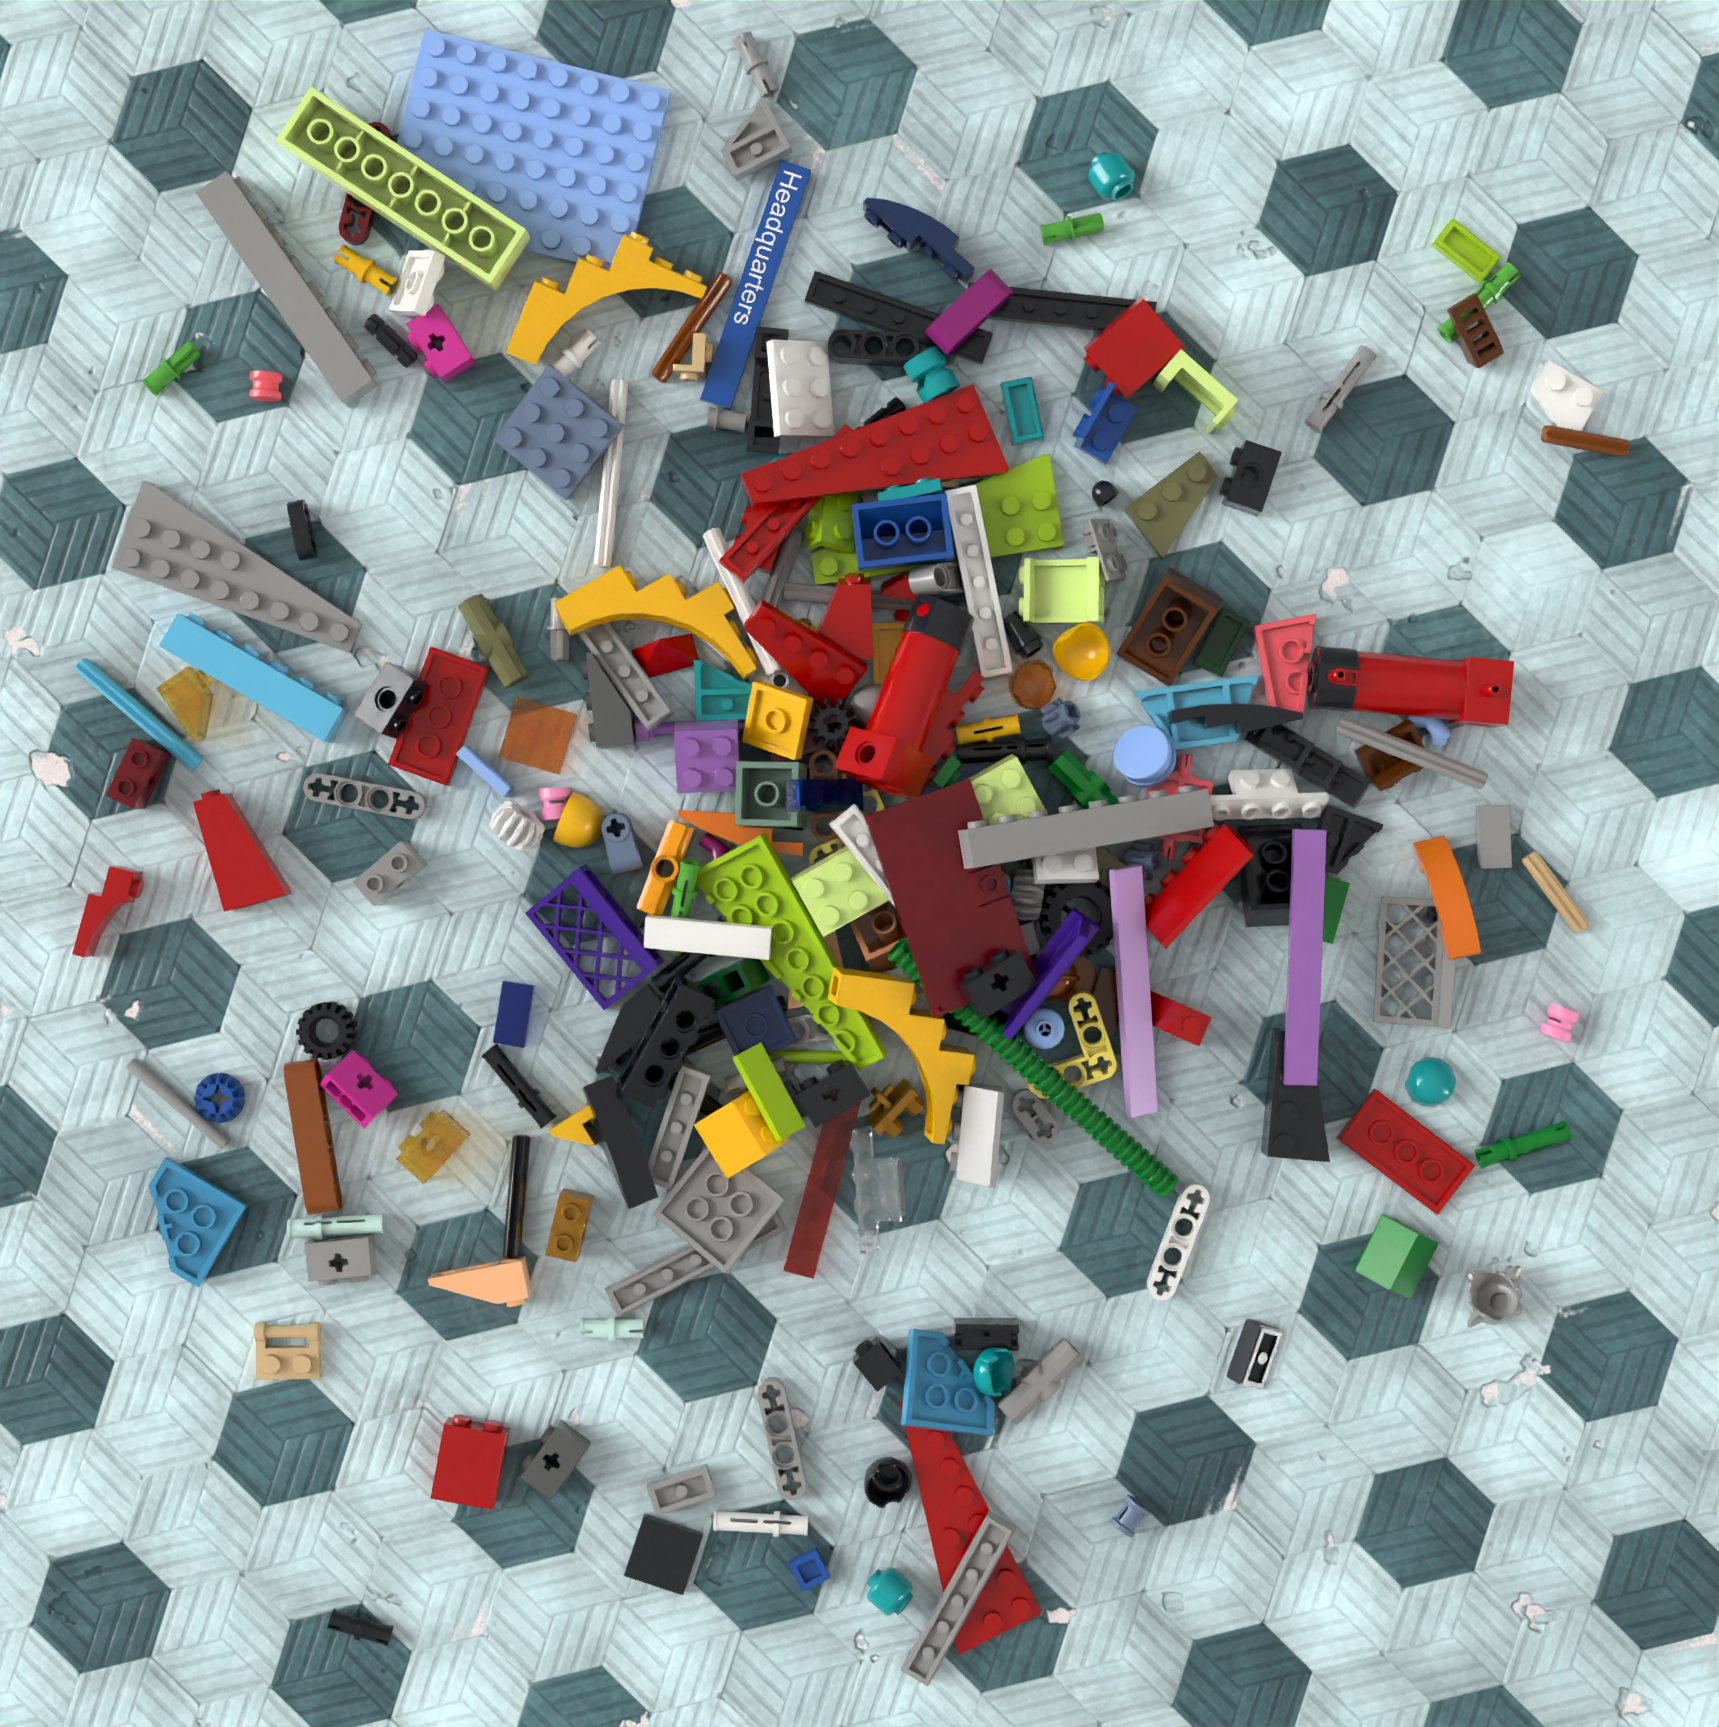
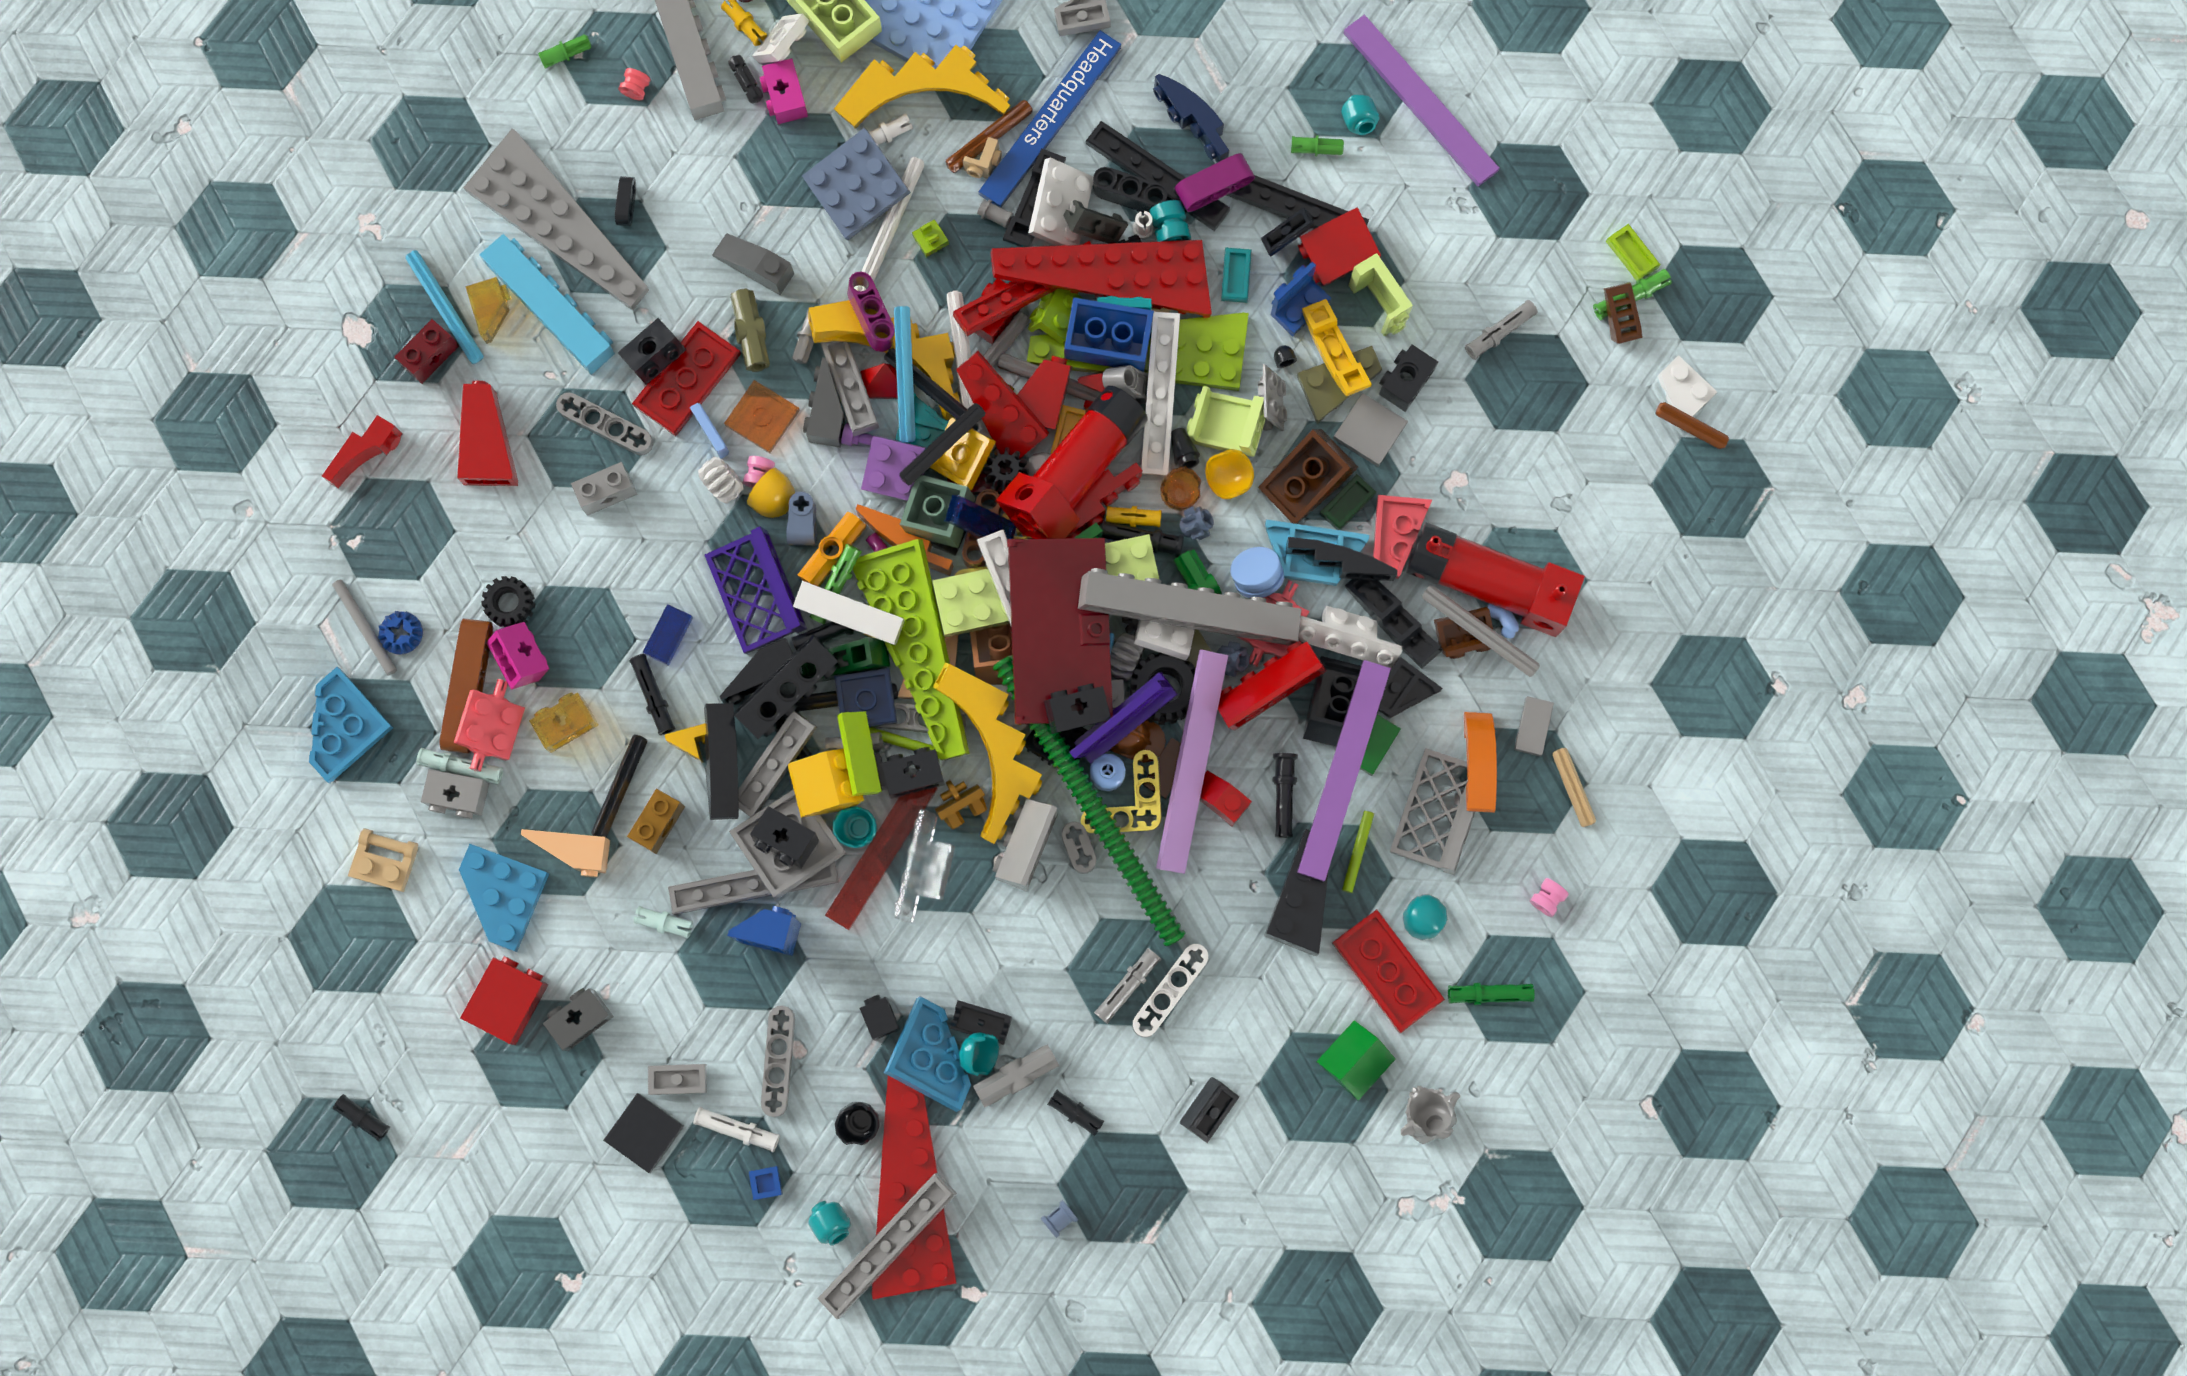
camera: 15 degrees right, 10 degrees down
none -> coral plate [454,679,525,772]
none -> dark azure plate [459,844,549,952]
none -> dark grey slope [712,233,794,295]
none -> blue slope [727,906,802,956]
none -> black brick [750,806,819,869]
none -> teal hair [833,806,877,848]
none -> magenta beam [847,271,895,352]
none -> black axle [884,348,967,419]
none -> medium azure axle [894,306,916,442]
none -> black axle [899,403,985,486]
none -> lime tile [912,219,949,258]
none -> black pin [1047,1089,1104,1136]
none -> pearl dark grey hinge [1063,200,1129,244]
none -> light grey pin [1094,948,1161,1024]
none -> white pin [1133,211,1154,239]
none -> black slope [1261,207,1315,257]
none -> black pin [1272,753,1298,838]
none -> yellow slope [1302,299,1372,396]
none -> light grey tile [1333,393,1408,467]
none -> lime bar [1342,811,1374,893]
none -> medium lavender tile [1343,14,1499,187]

